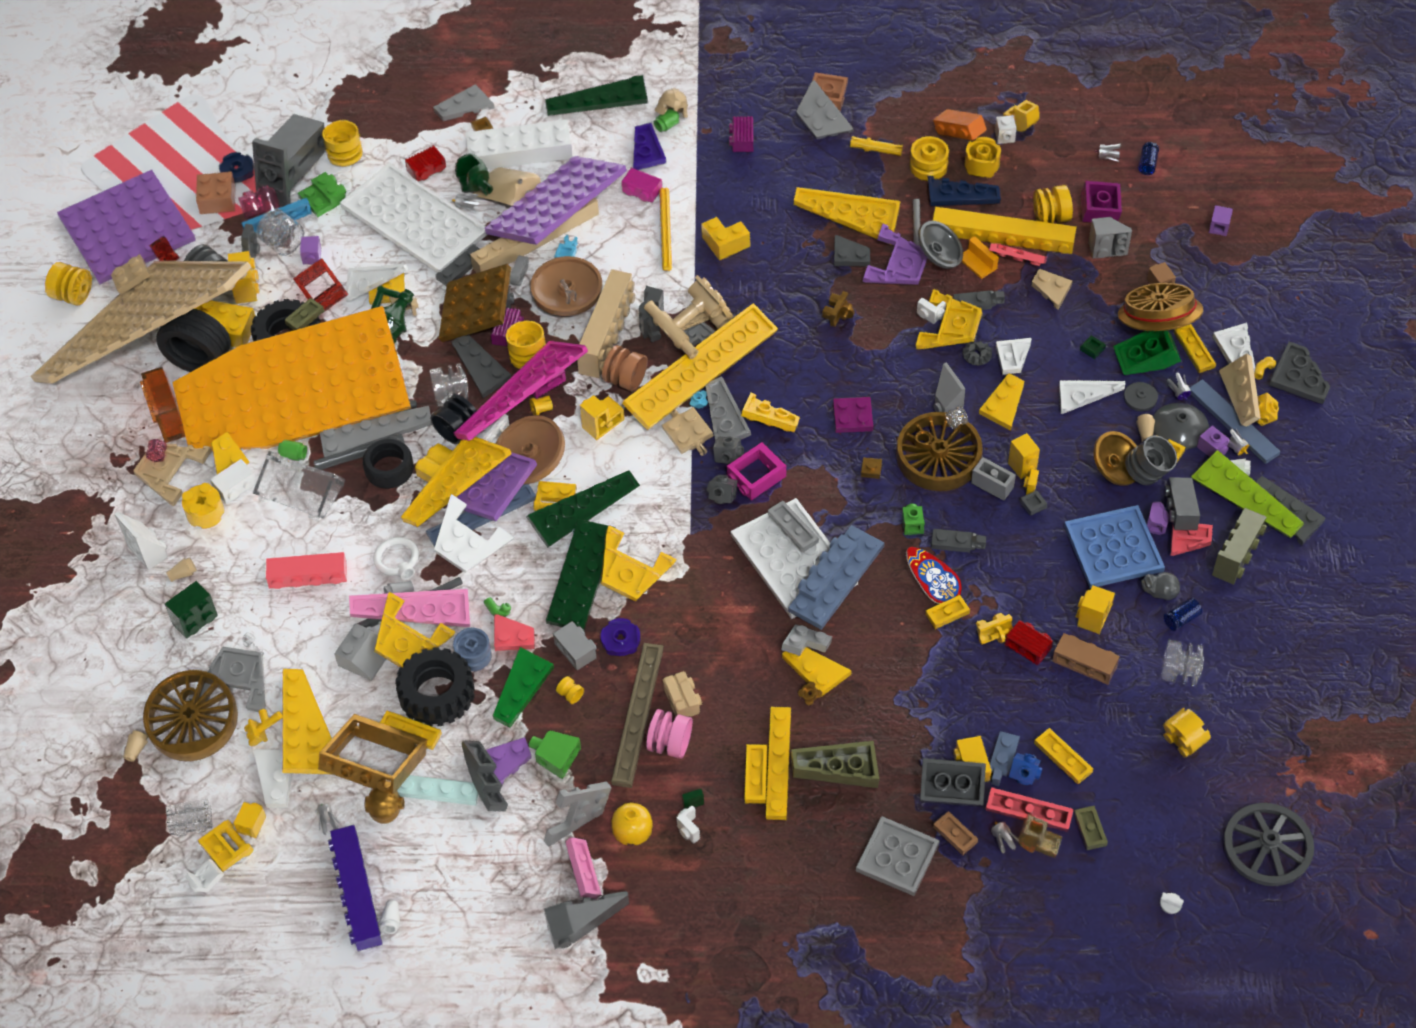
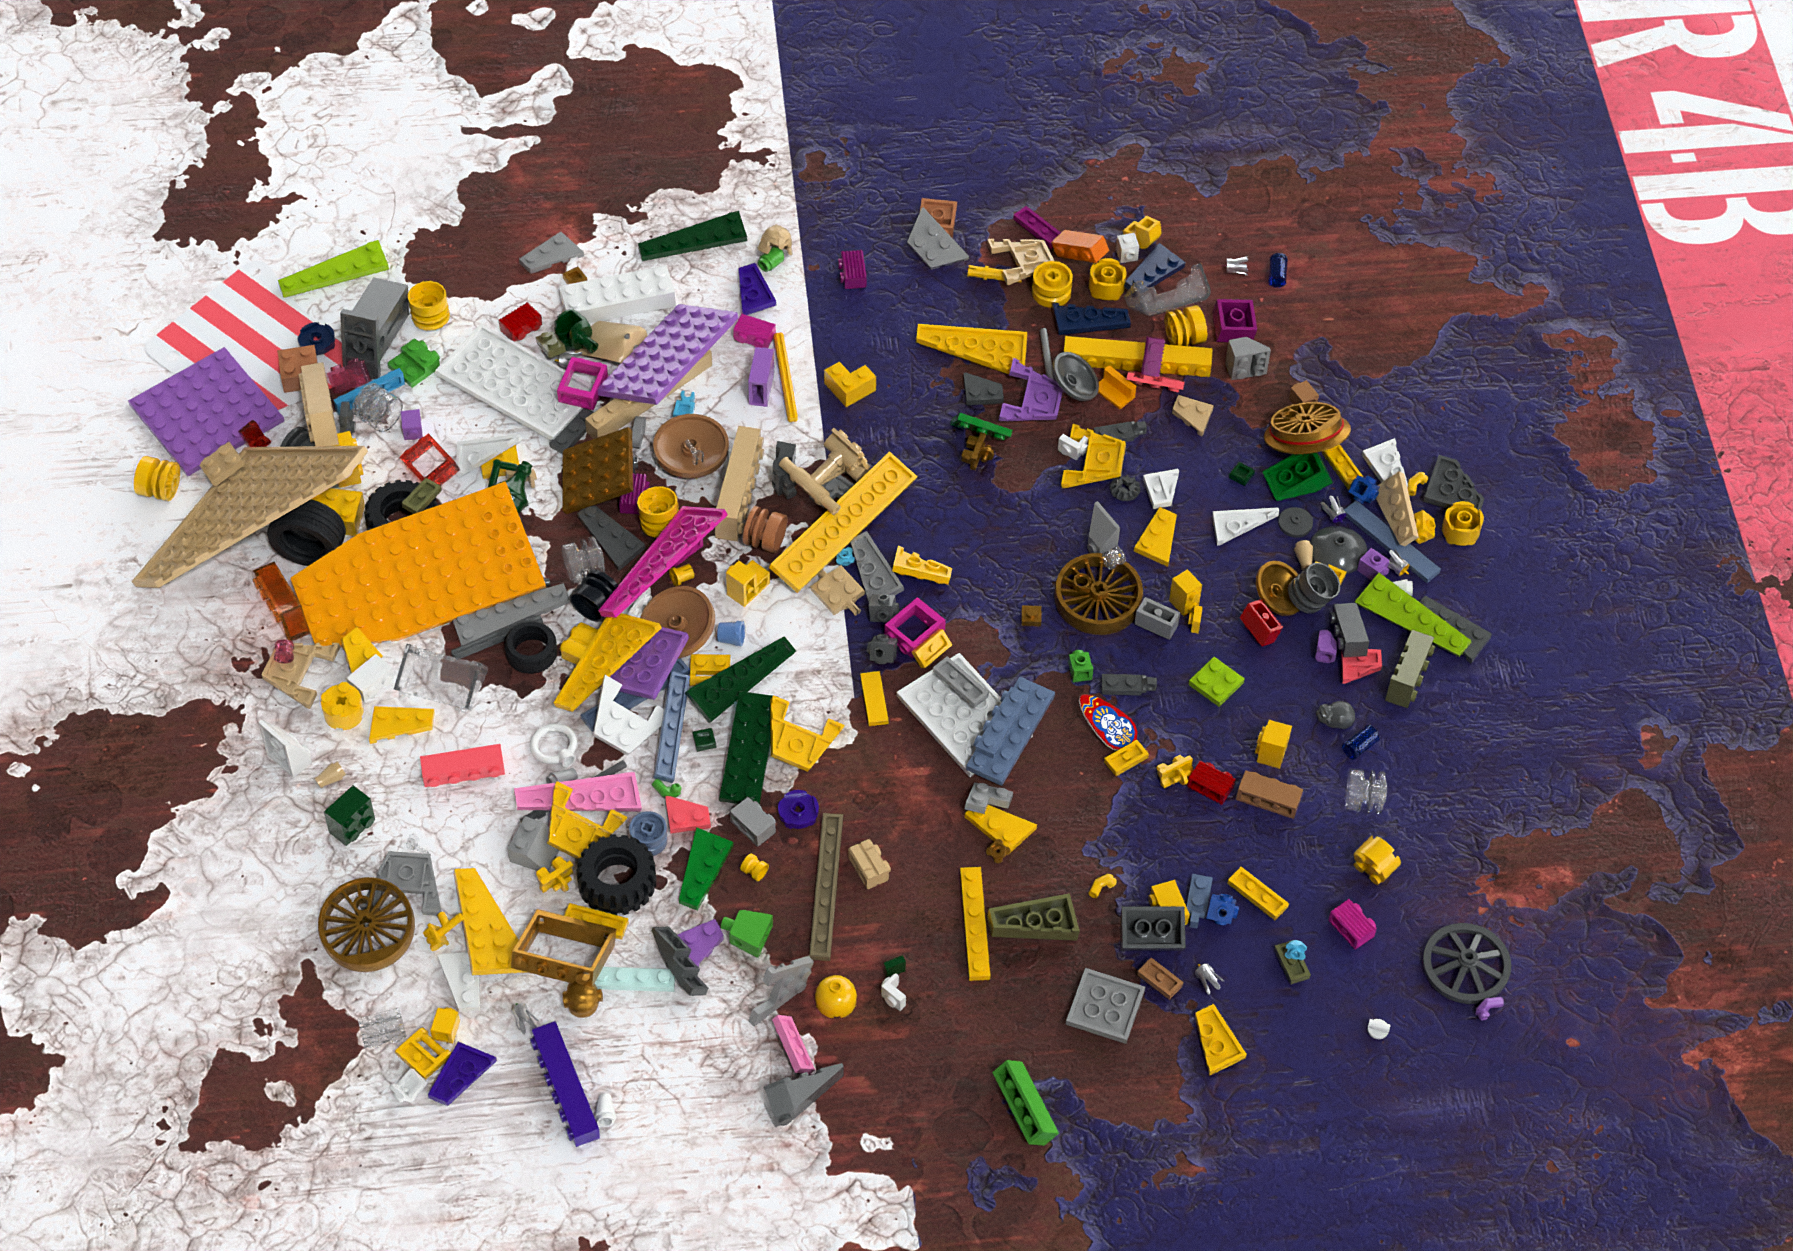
camera: 10 degrees left, 0 degrees up
tan cone [123,730,148,762] -> none
bright green brick [278,440,307,461] -> none
bright pink wheel [646,709,693,759] -> none
yellow plate [745,744,767,804] -> none
magenta plate [833,397,873,433] -> none
coral brick [986,787,1074,832] -> none
clear yellow brick [1018,815,1062,858] -> none
dark grey plate [1020,490,1047,516] -> none
medium blue plate [1064,505,1165,589] -> none
medium lavender brick [1209,205,1233,236] -> none
none -> lime wing [278,240,389,298]
none -> tan brick [299,362,339,446]
none -> yellow wing [369,706,435,744]
none -> dark purple wing [428,1042,497,1106]
none -> olive plate [535,331,566,358]
none -> yellow hips [536,856,574,893]
none -> dark pink window [557,357,608,410]
none -> sand blue tile [653,671,690,783]
none -> dark green tile [692,728,716,752]
none -> medium blue piece [717,621,745,646]
none -> medium lavender brick [748,347,775,407]
none -> yellow tile [860,671,889,726]
none -> yellow plate [912,629,952,668]
none -> green wing [950,413,1013,441]
none -> tan wing [987,239,1054,285]
none -> bright green brick [992,1060,1059,1146]
none -> magenta plate [1013,206,1061,249]
none -> yellow arm [1088,874,1117,898]
none -> dark blue wing [1124,243,1186,296]
none -> clear windscreen [1124,263,1211,316]
none -> magenta brick [1141,336,1165,377]
none -> lime plate [1189,657,1245,707]
none -> yellow wing [1195,1004,1247,1076]
none -> red brick [1240,599,1283,647]
none -> medium azure plate [1285,940,1307,960]
none -> dark pink brick [1329,899,1377,949]
none -> blue brick [1348,475,1380,504]
none -> yellow brick [1442,501,1484,546]
none -> medium lavender arm [1476,997,1504,1020]

